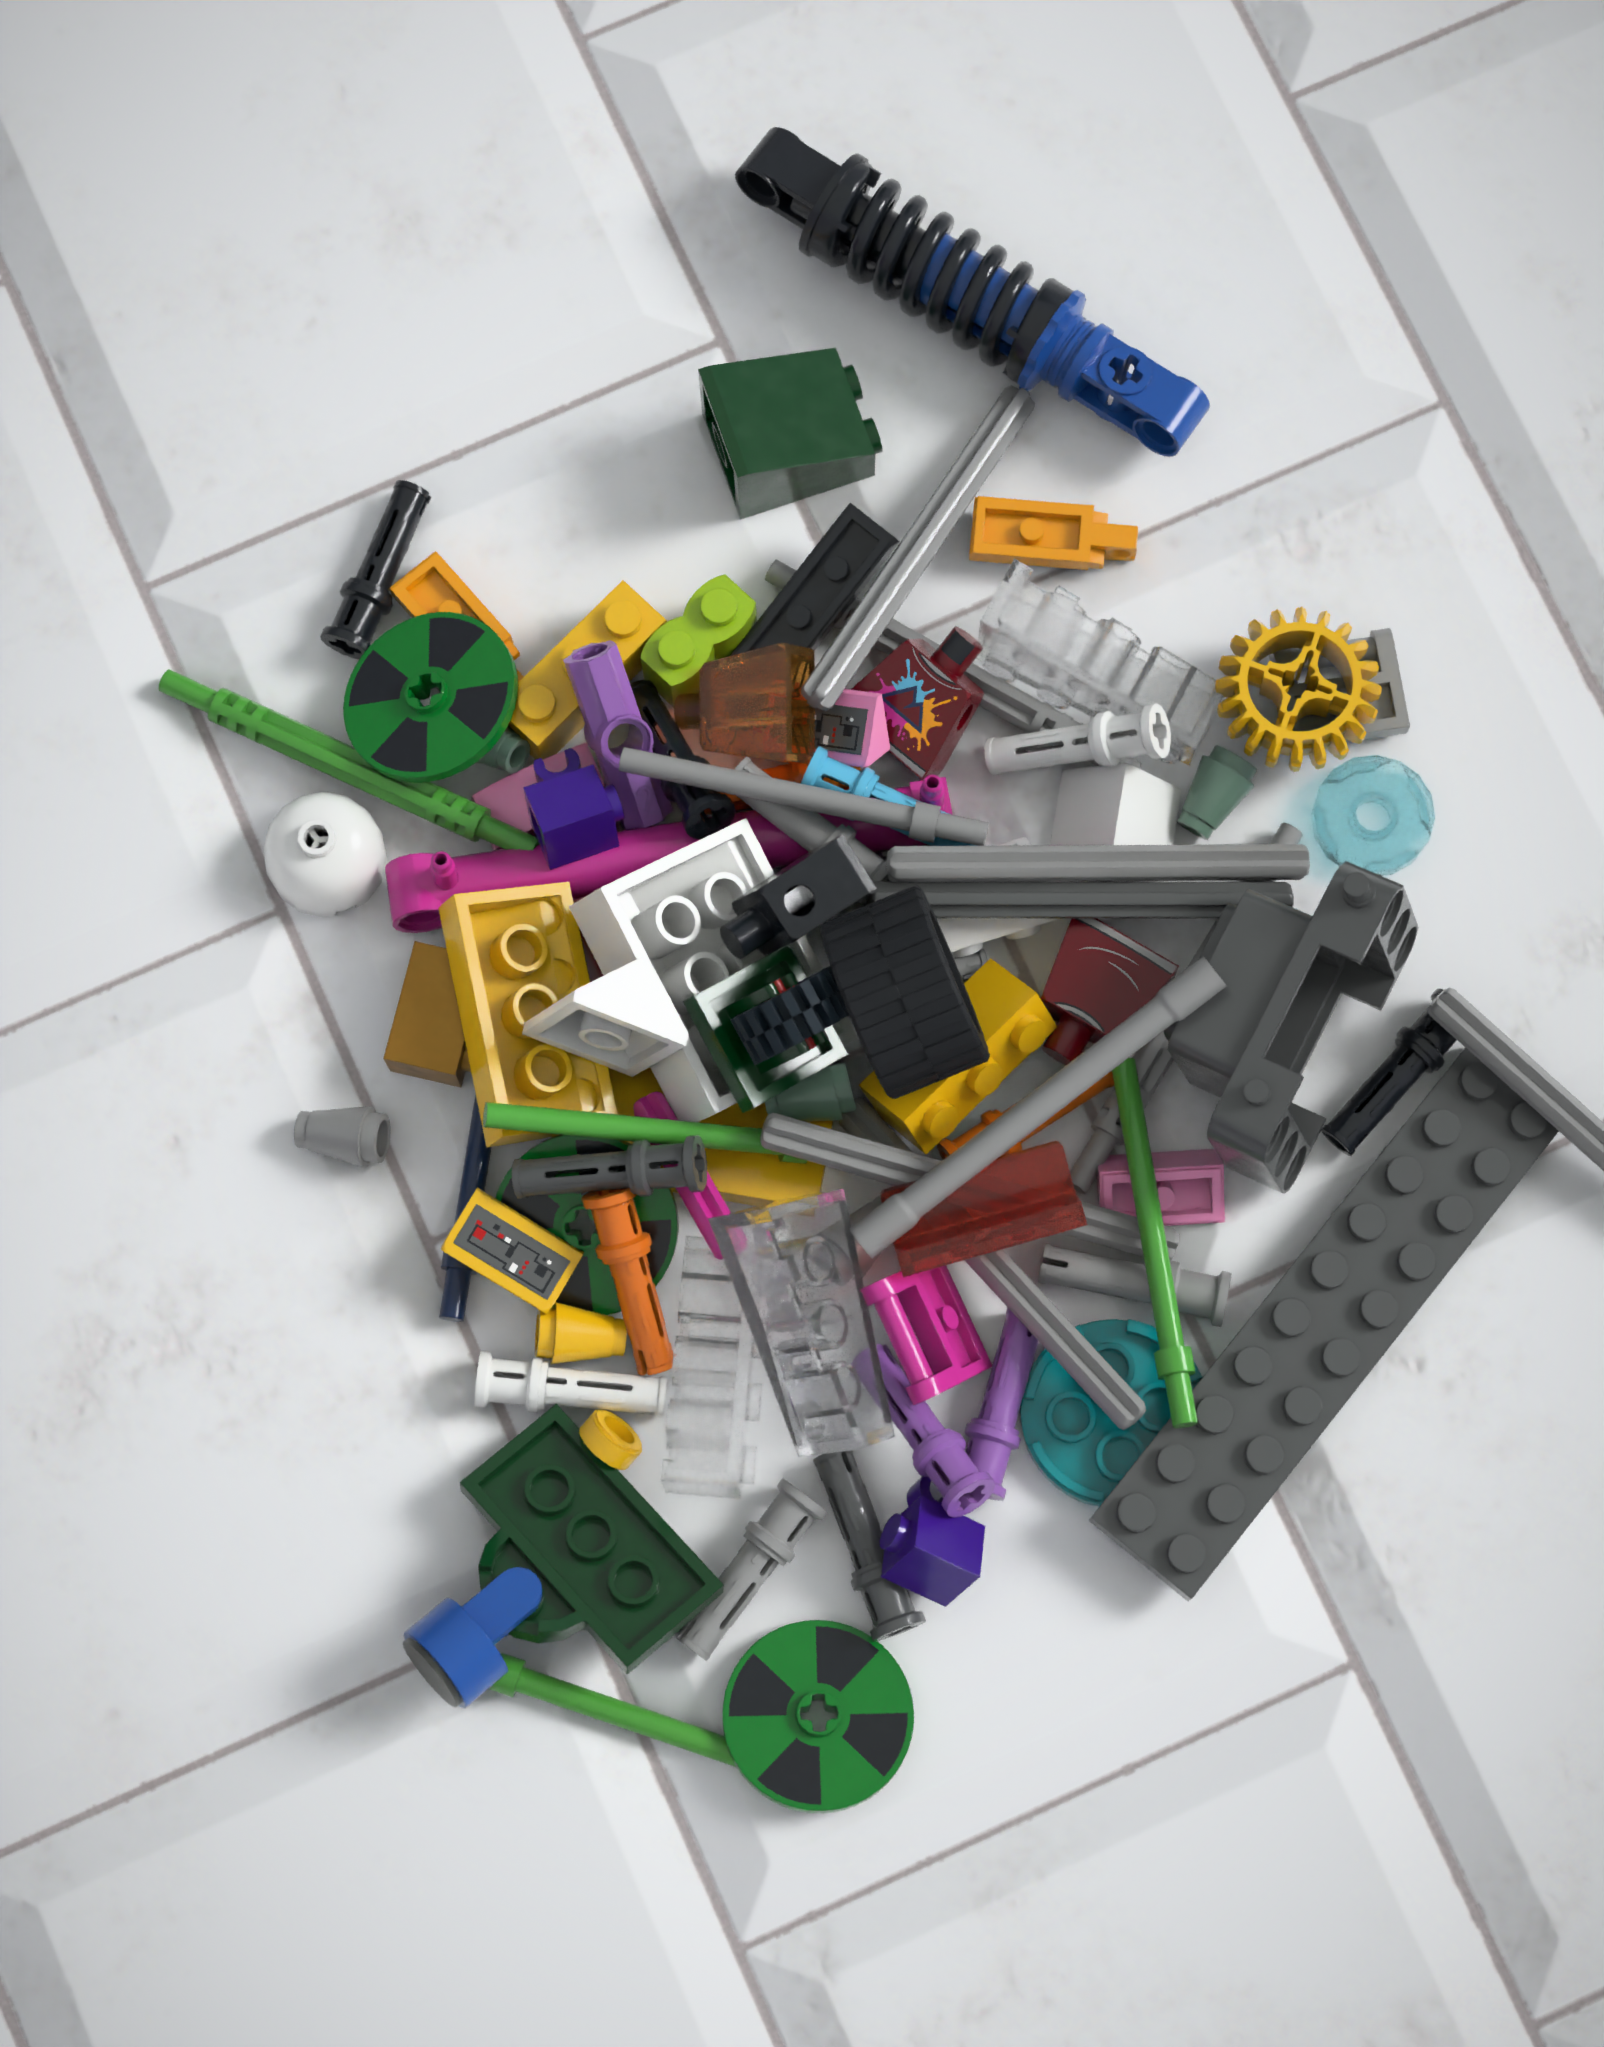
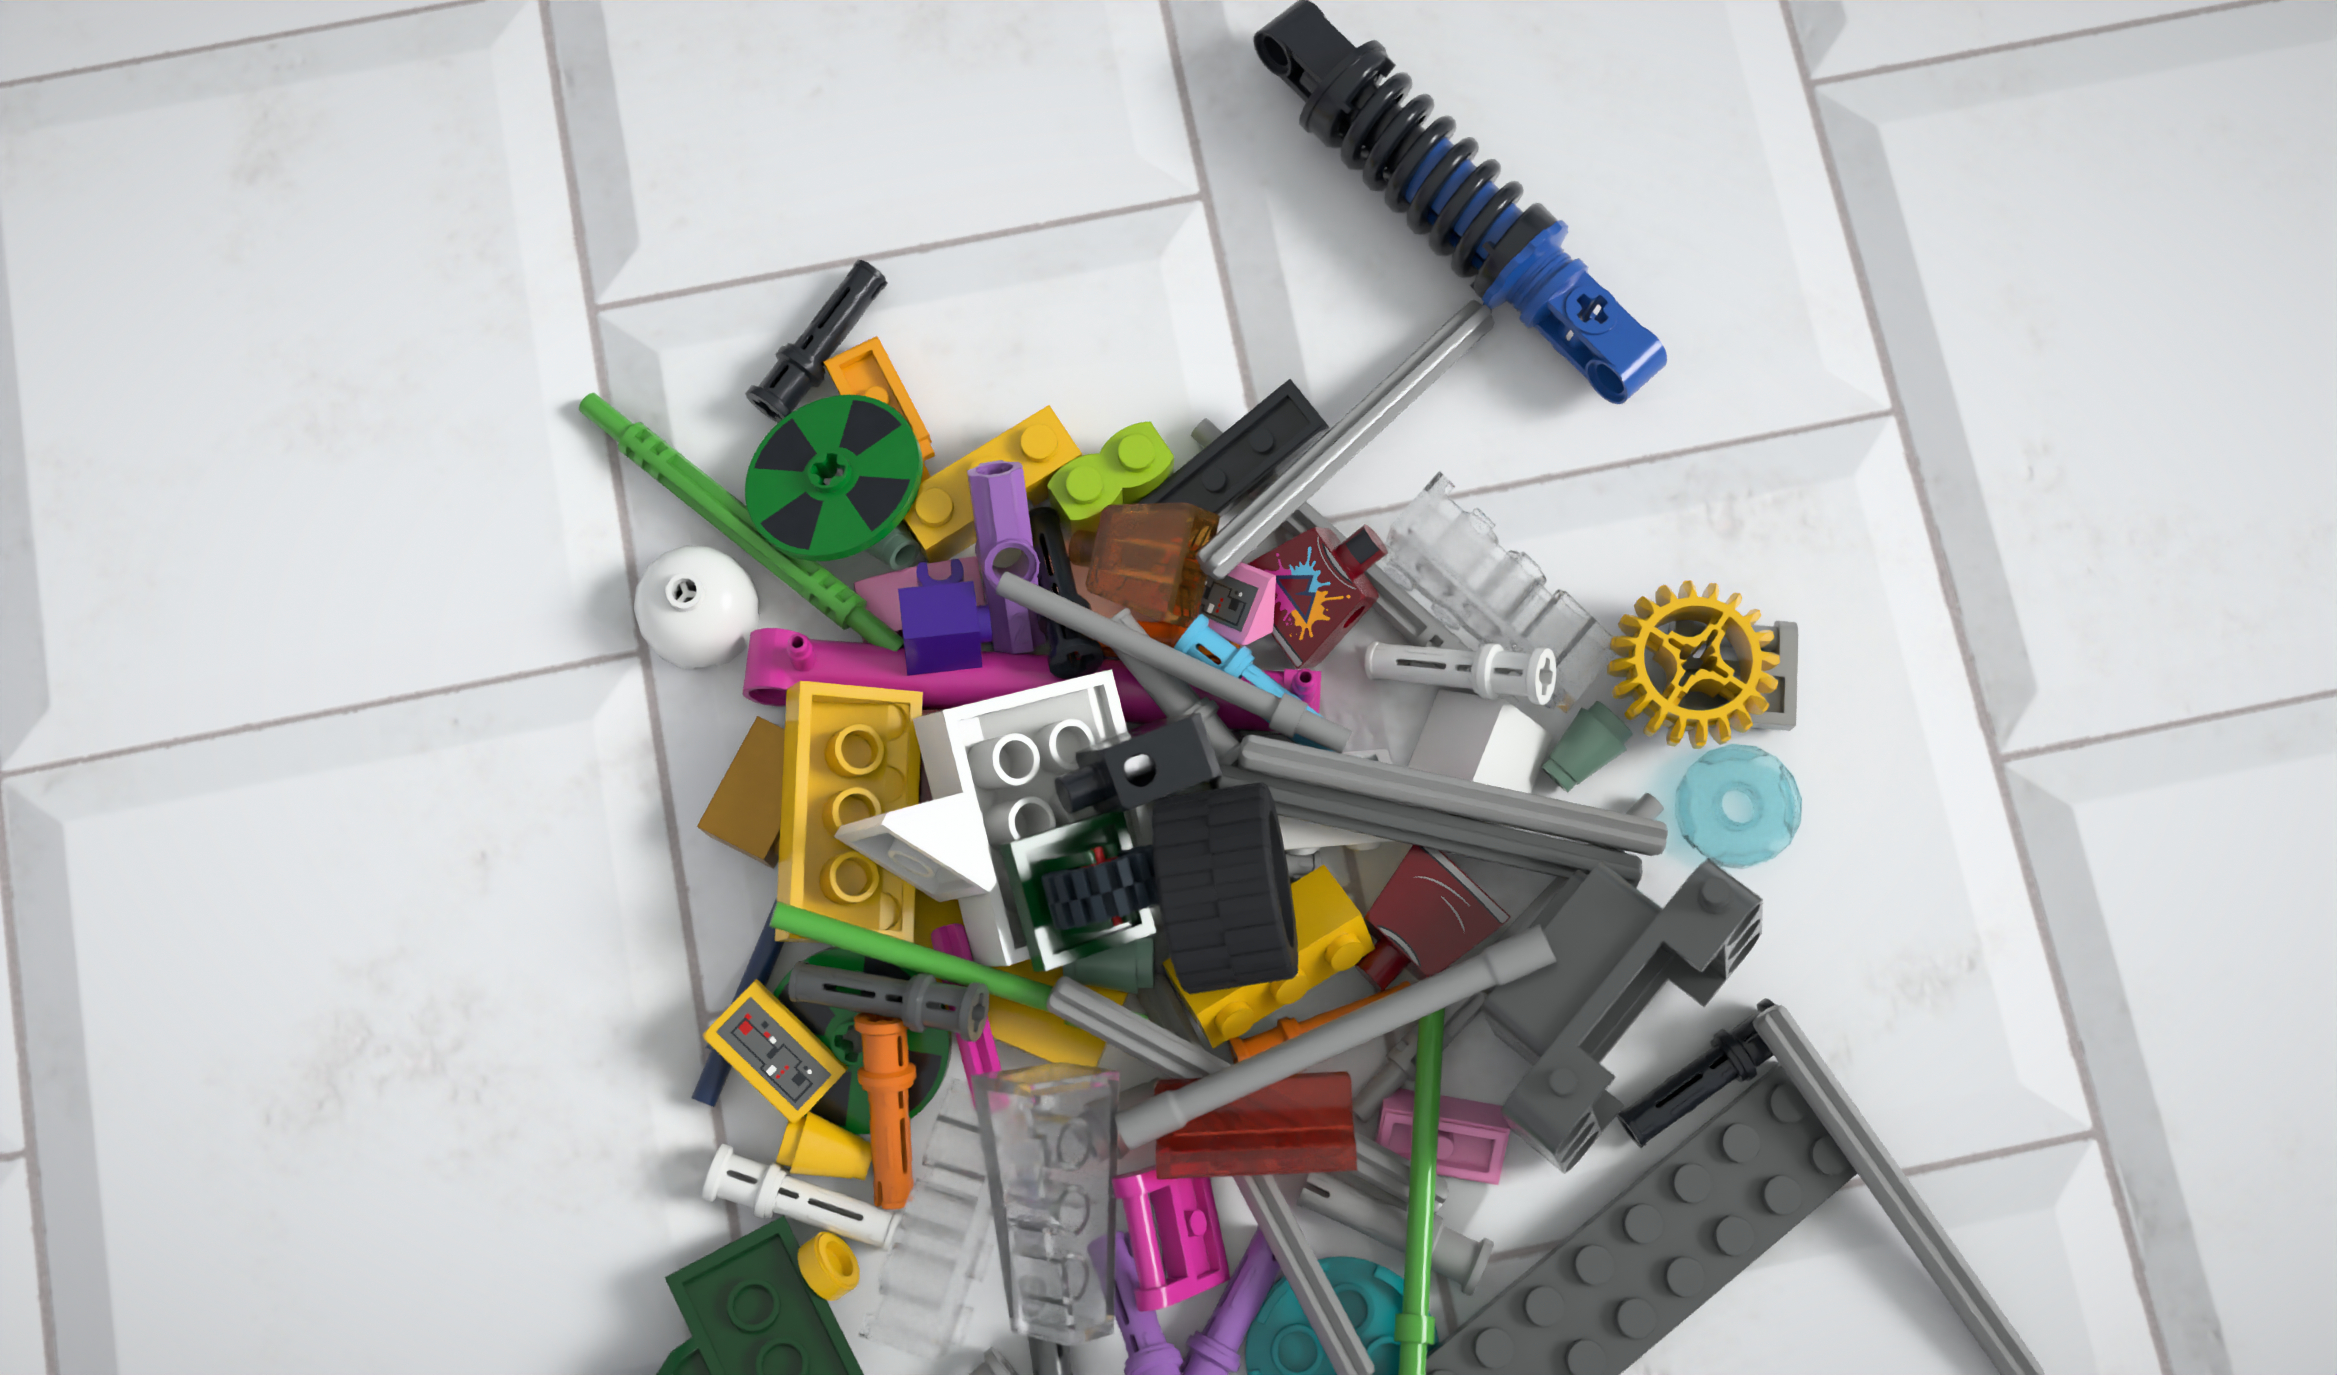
camera: 10 degrees right, 0 degrees up
light grey cone [294,1106,390,1168] -> none
dark green slope [698,348,882,520] -> none
light orange hinge [969,496,1138,570] -> none

